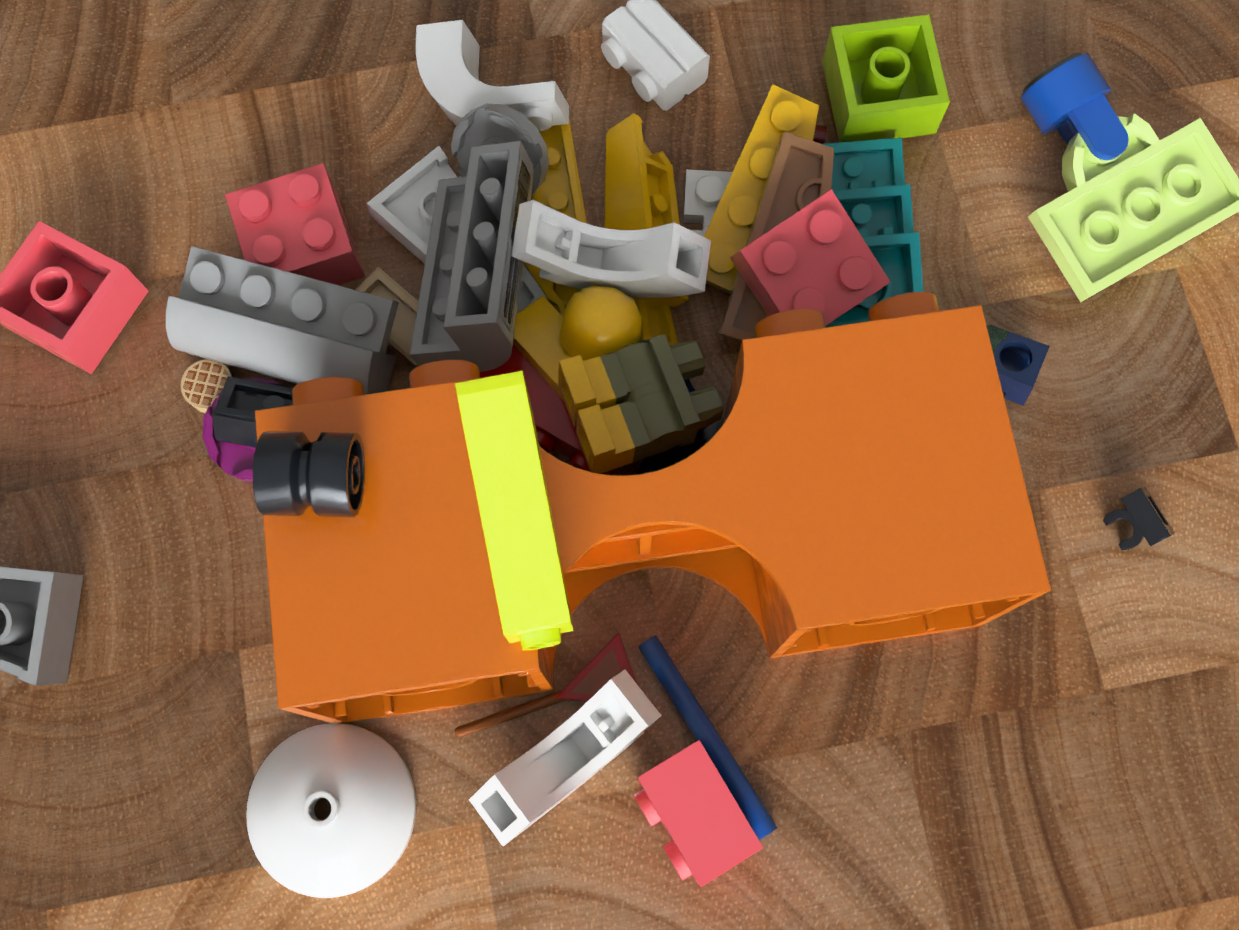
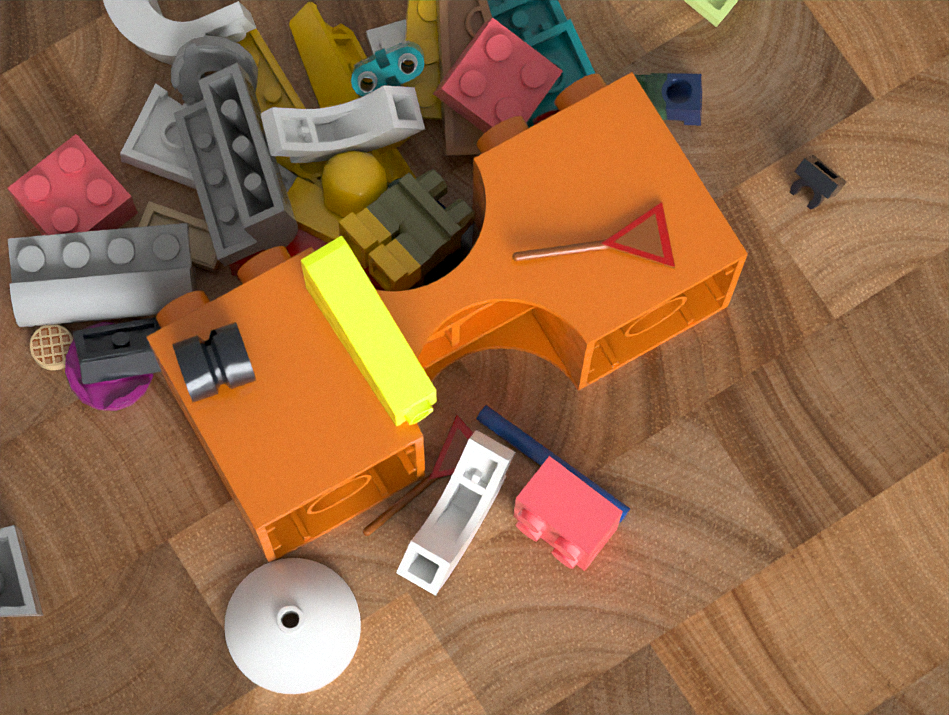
camera: 25 degrees left, 0 degrees up
none -> teal piece [351,40,424,97]
none -> dark orange piece [512,202,675,269]

